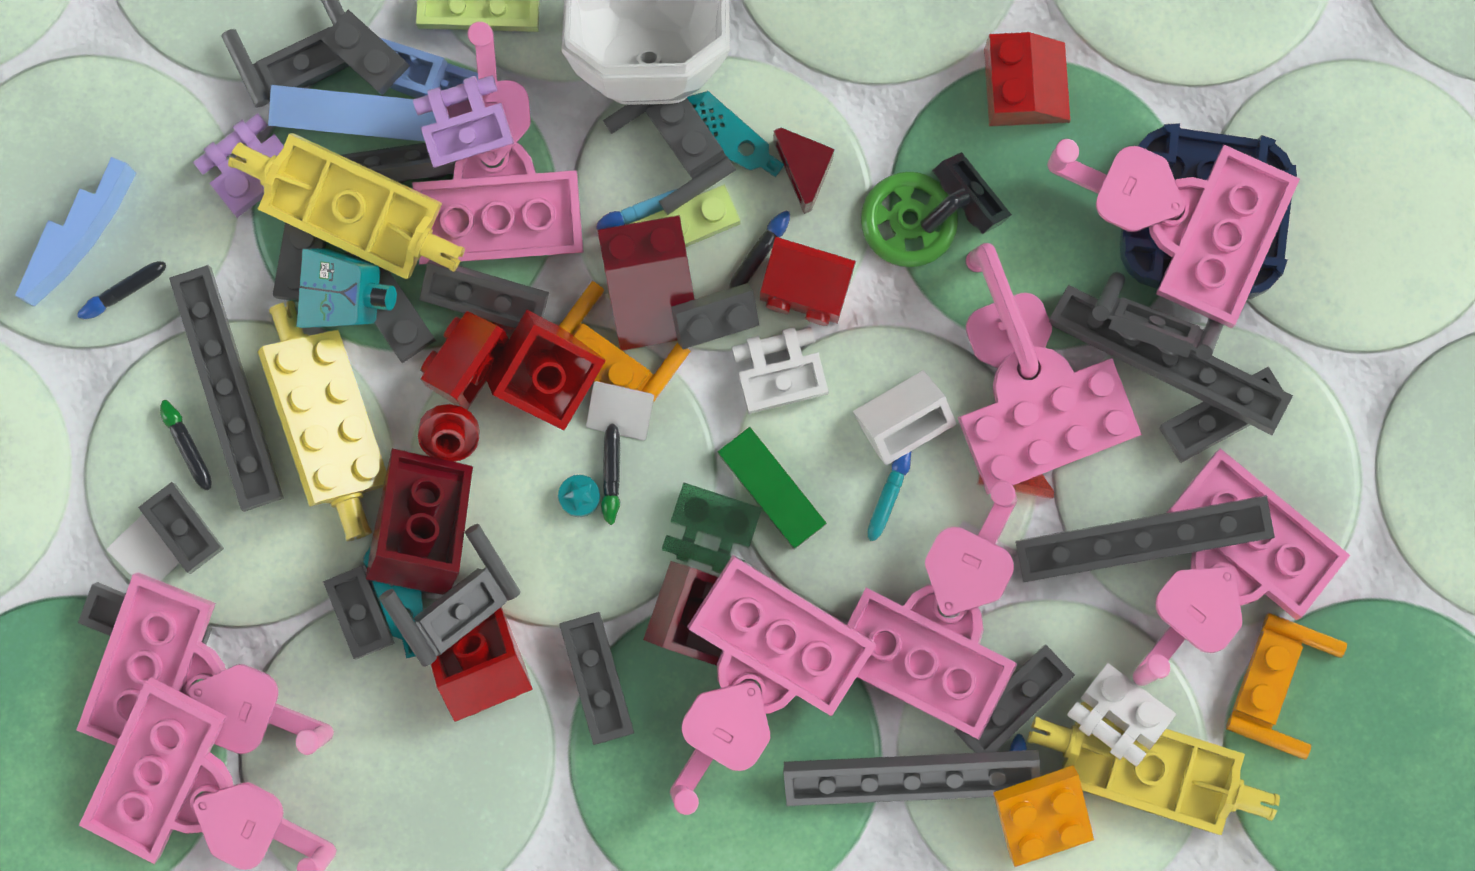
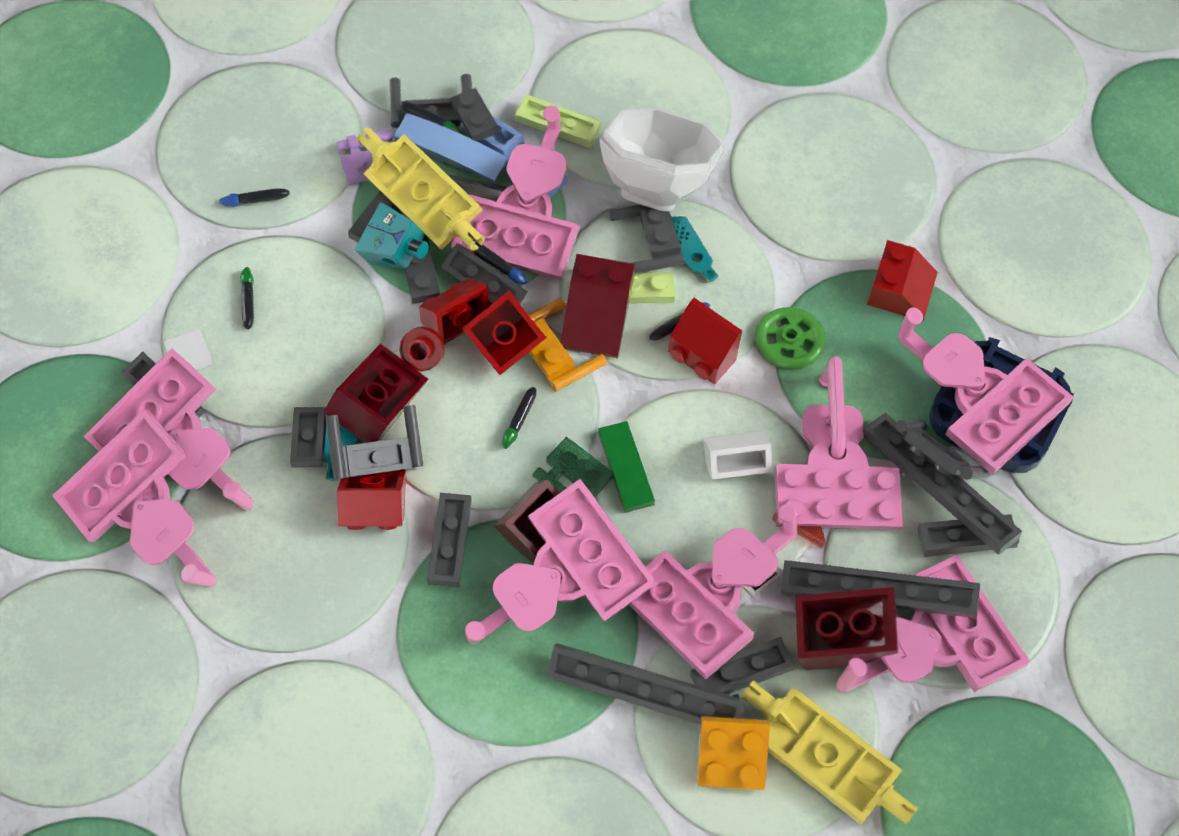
camera: 20 degrees right, 20 degrees down
light blue slope [15,157,136,306] -> none
dark grey plate [138,482,224,574] -> none
dark grey plate [169,265,284,512] -> none
light yellow plate [257,301,387,541] -> none
lavender plate [413,75,514,168] -> none
teal tile [558,475,600,517] -> none
white sticker [586,381,654,440] -> none
dark grey plate [671,283,759,349] -> none
white plate [732,327,829,414] -> none
dark red slope [773,128,835,214] -> none
teal piece [868,451,912,541] -> none
black plate [920,152,1012,234] -> none
white plate [1068,663,1176,767] -> none
light orange plate [1226,613,1347,760] -> none
none -> black piece [400,101,462,134]
none -> black piece [473,240,527,285]
none -> dark red slope [795,587,899,670]

